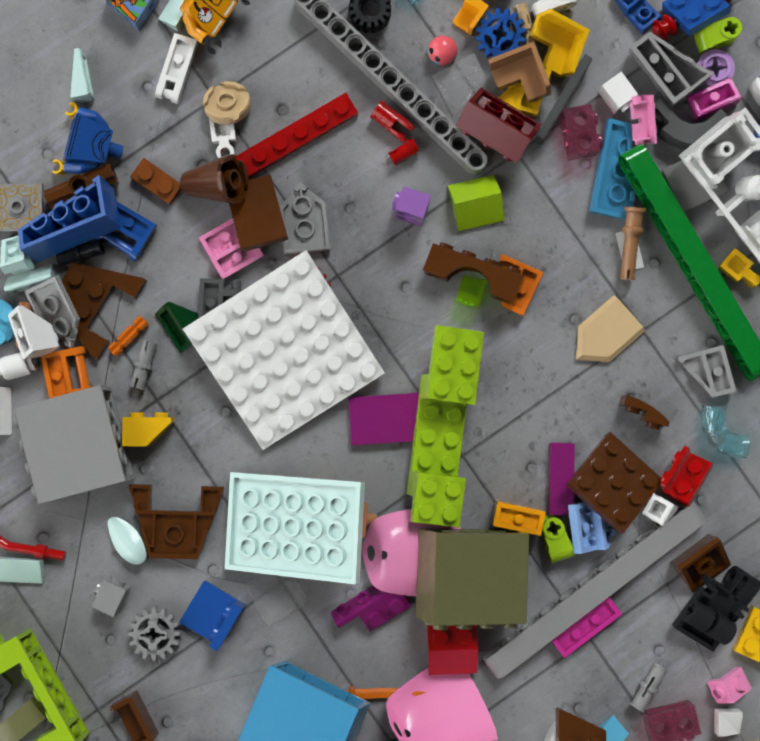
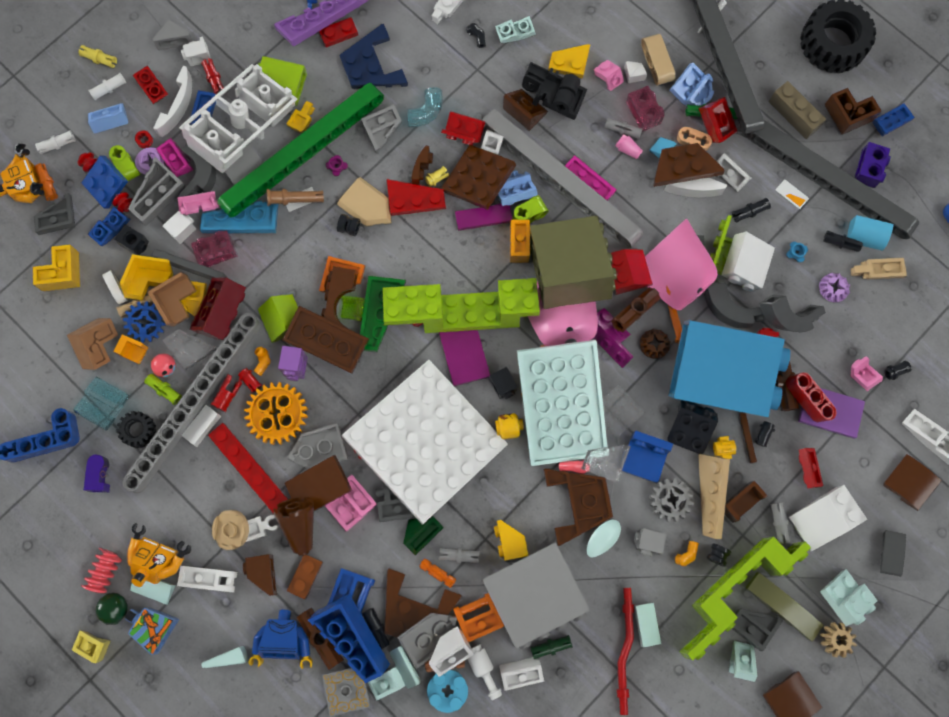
camera: 100 degrees left, 10 degrees down
none -> black brick [114,224,149,255]
none -> red bush [135,130,153,149]
none -> lime pin [144,373,182,405]
none -> white slope [182,405,221,447]
none -> reddish brown slope [243,554,277,596]
none -> light orange gear [244,382,308,445]
none -> light orange arm [253,347,271,376]
none -> reddish brown tile [282,306,369,374]
none -> magenta plate [326,155,348,176]
none -> black wheel [337,214,361,236]
none -> green wing [360,276,406,352]
none -> red wing [387,179,446,216]
none -> light yellow pin [425,166,449,187]
none -> black brick [489,367,517,399]
none -> yellow head [495,413,524,440]
none -> dark green pin [530,635,573,660]
none -> coral arm [559,460,589,474]
none -> clear wing [581,444,631,482]
none -> reddish brown piece [611,287,661,333]
none -> bright pink cone [615,134,643,159]
none -> reddish brown gear [640,328,671,359]
none -> black bracket [667,400,718,454]
none -> light orange arm [675,541,699,566]
none -> tan wing [698,454,730,539]
none -> black wheel [707,543,732,567]
none -> yellow gear [713,436,736,459]

